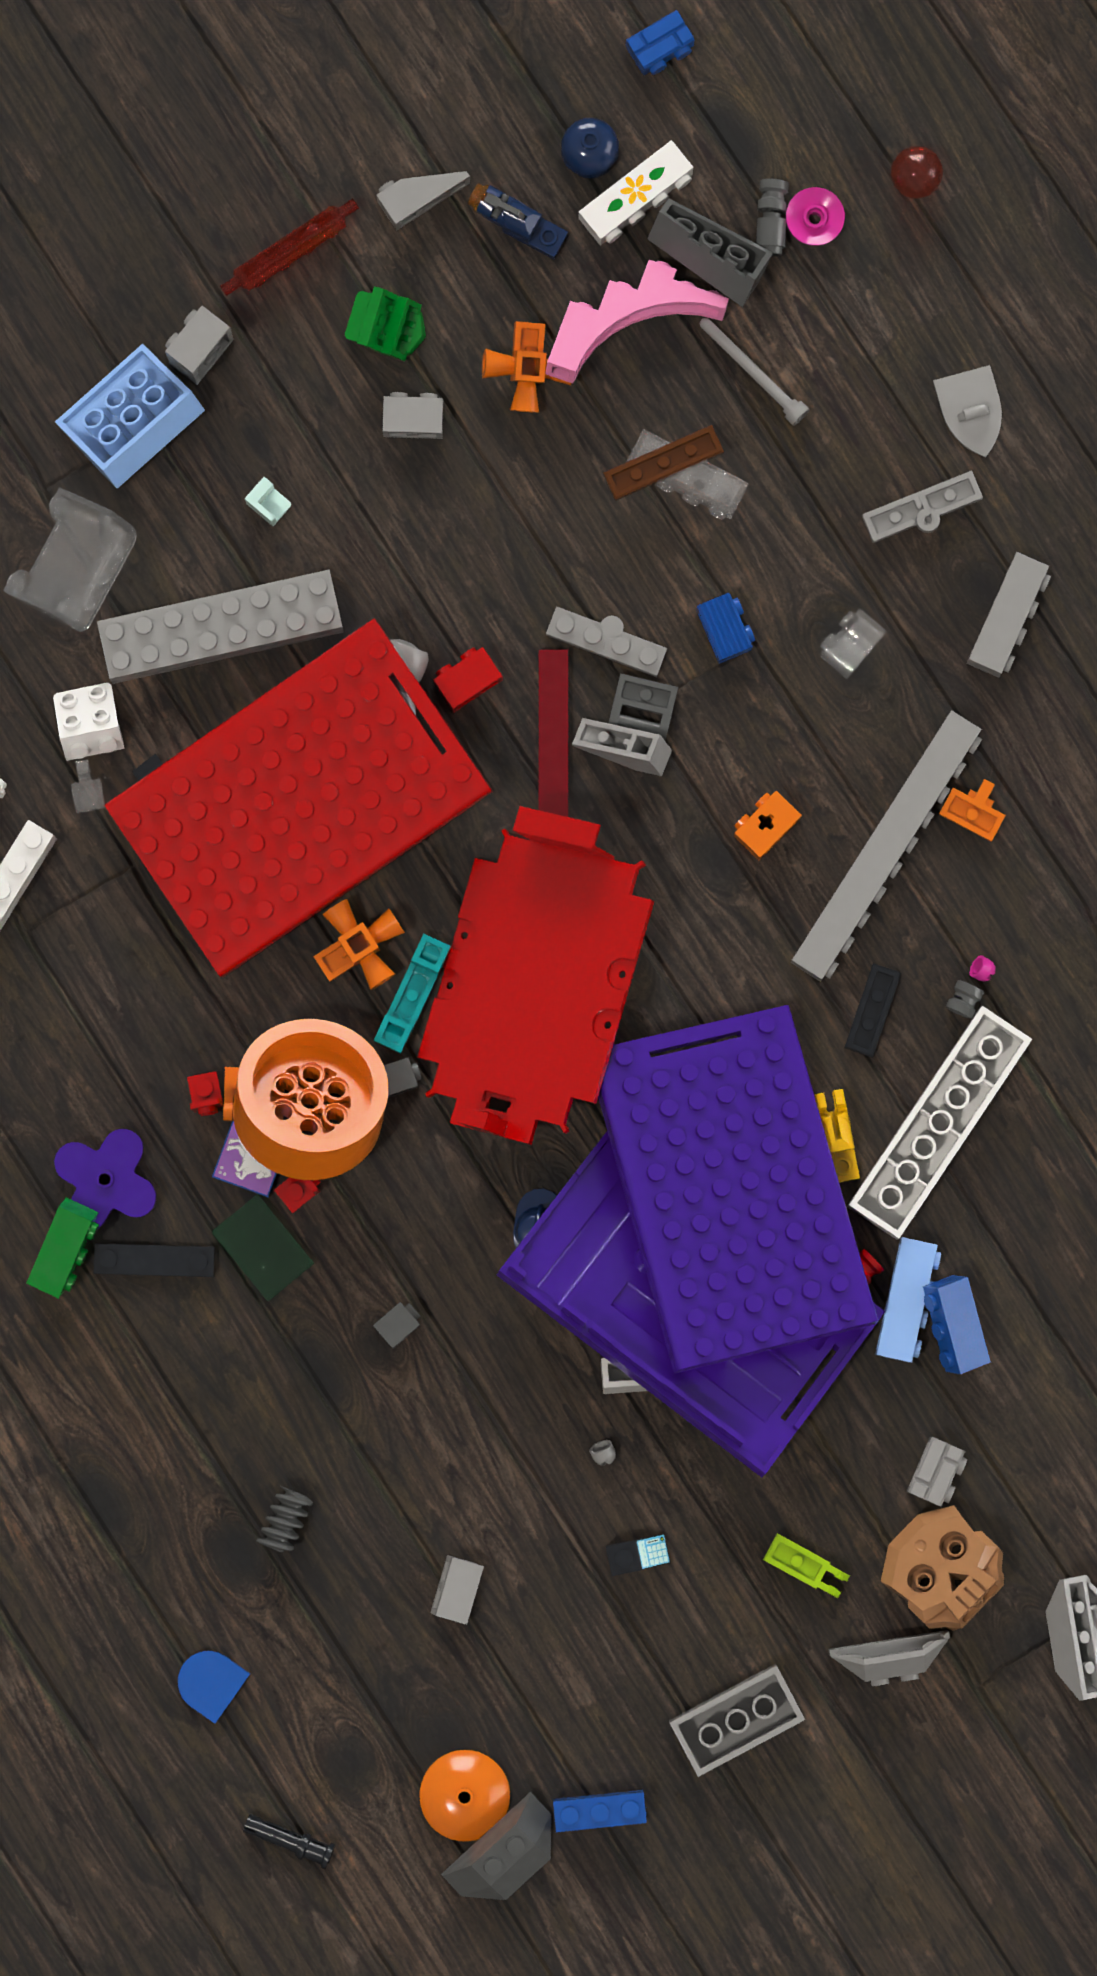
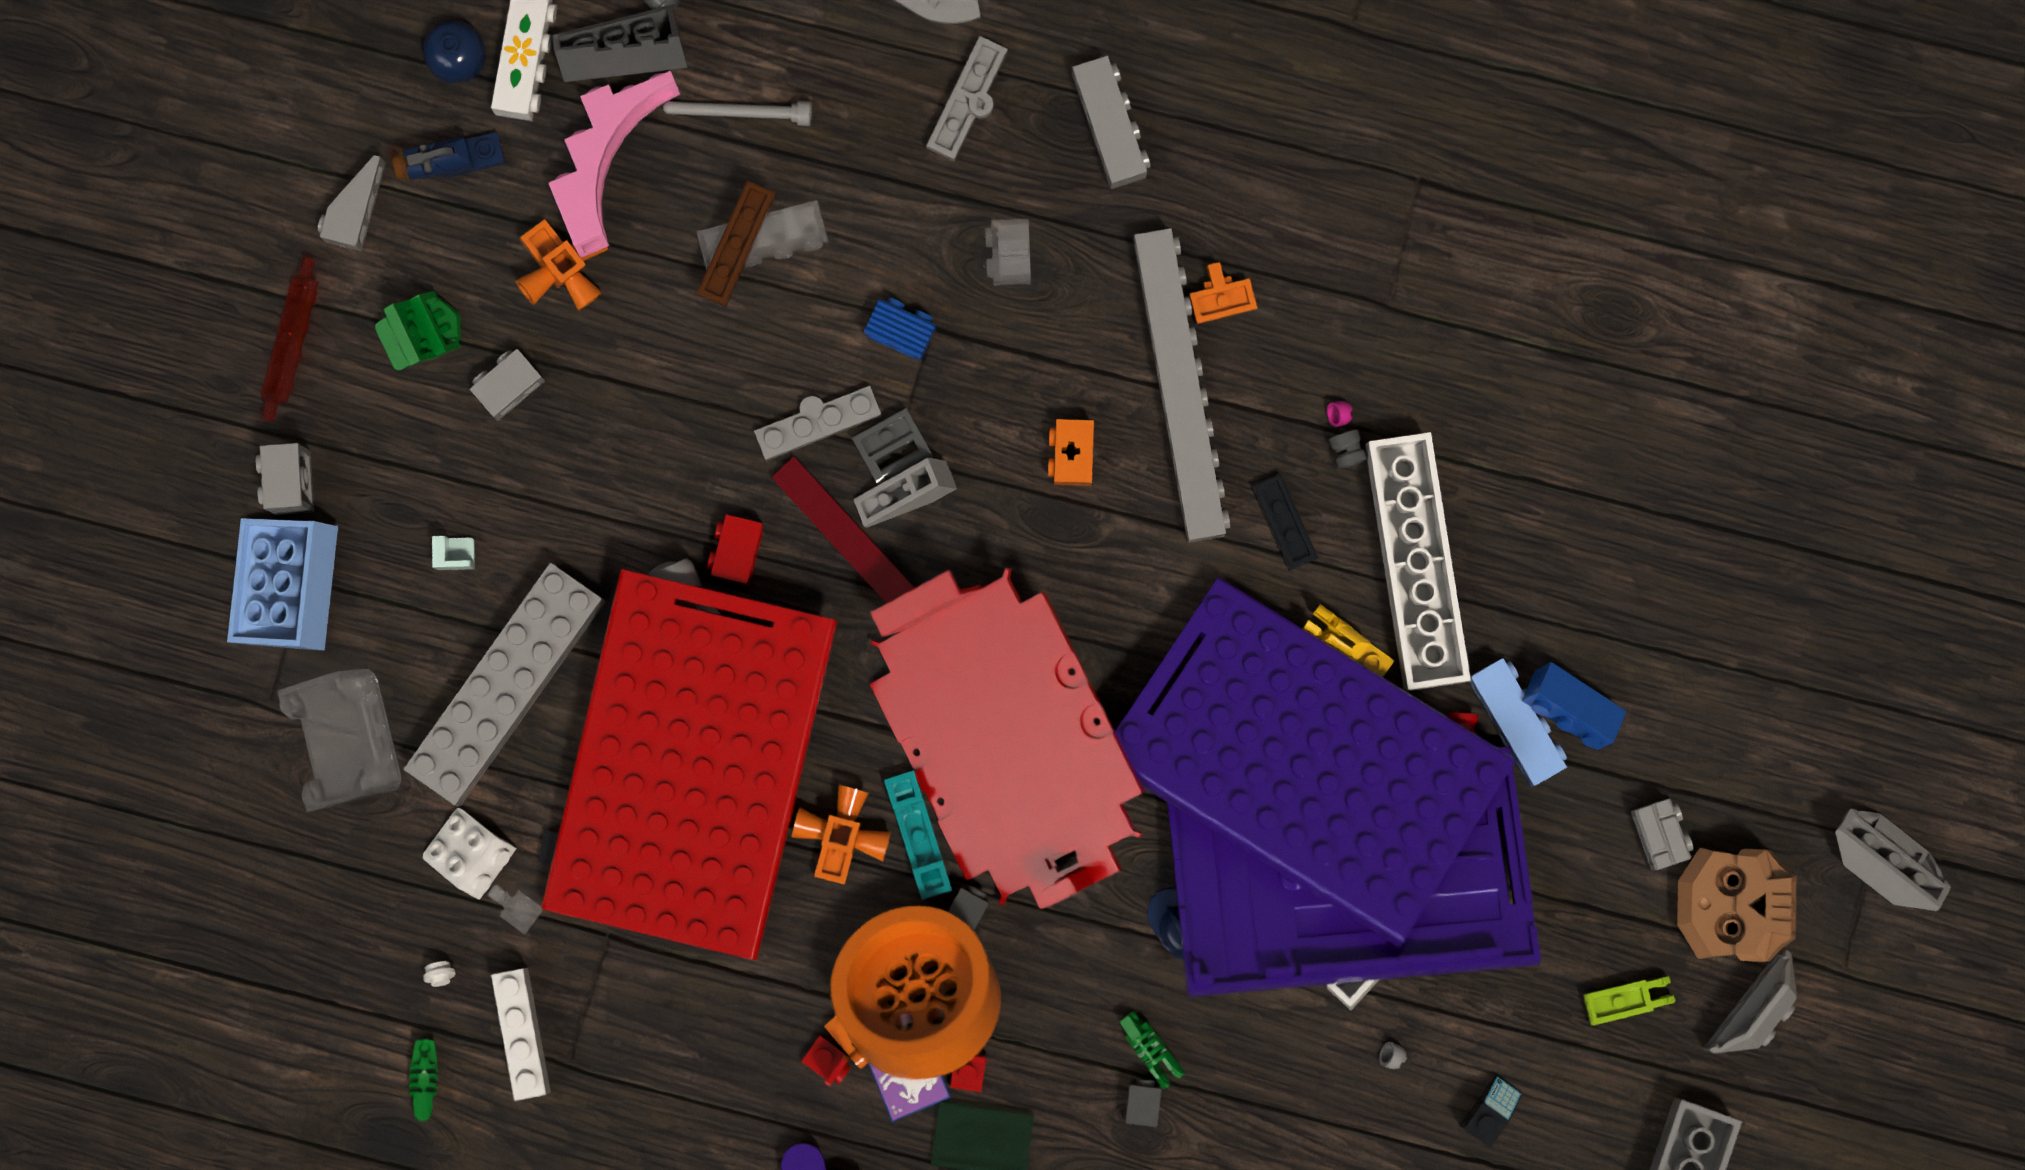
camera: 45 degrees left, 0 degrees up
none -> green hinge [1120,1011,1186,1089]

